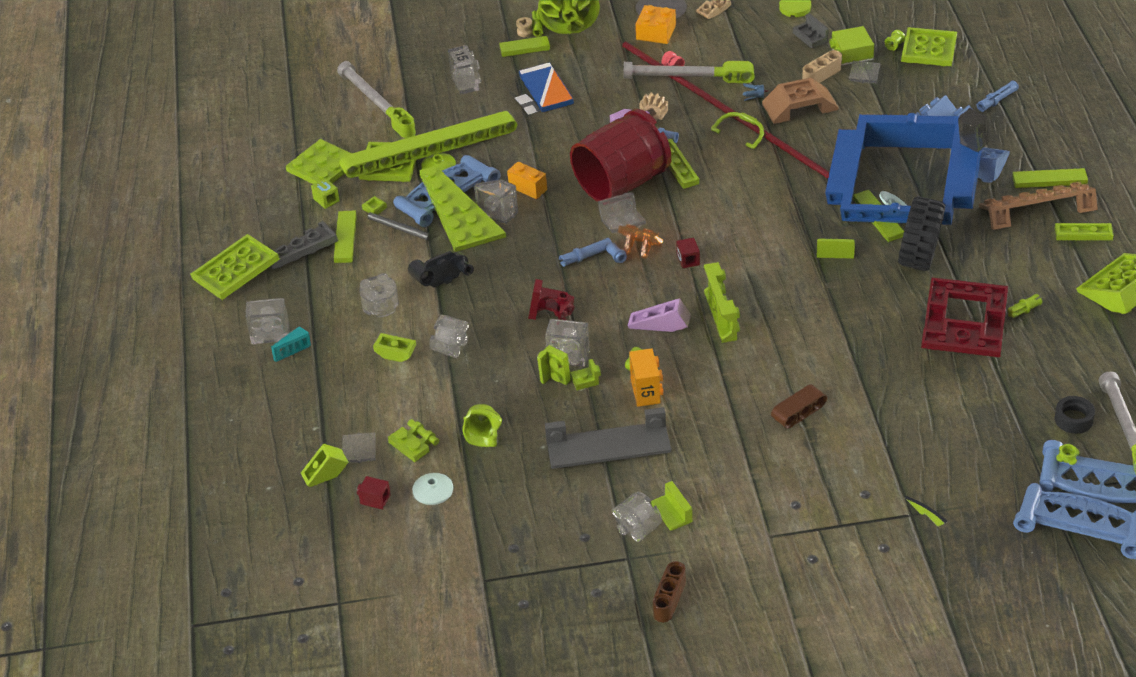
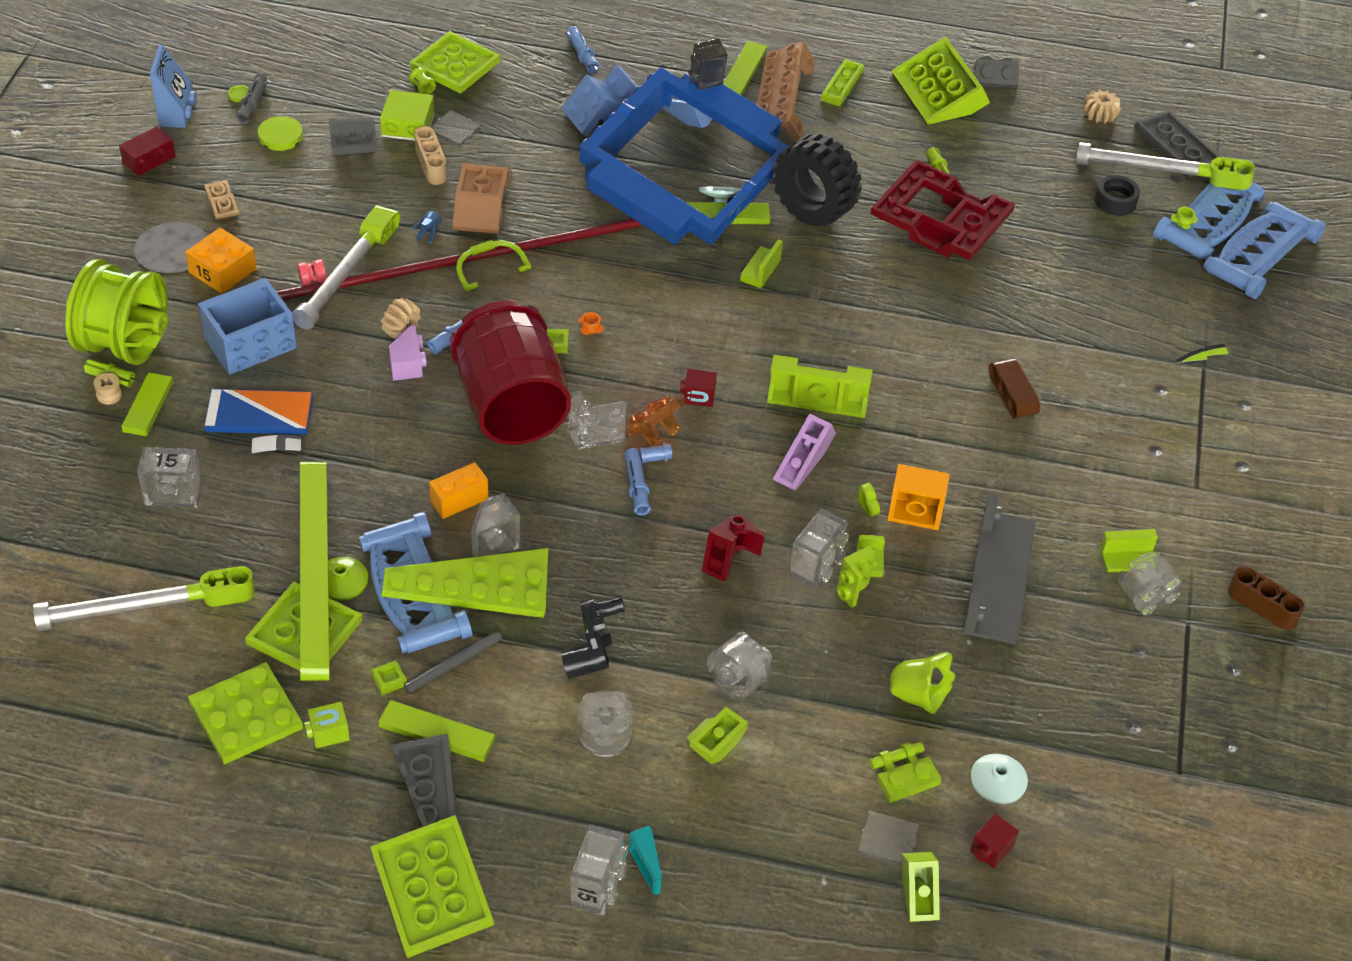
camera: 75 degrees left, 5 degrees up
none -> medium blue container [198,278,297,375]
none -> orange plate [578,312,604,335]

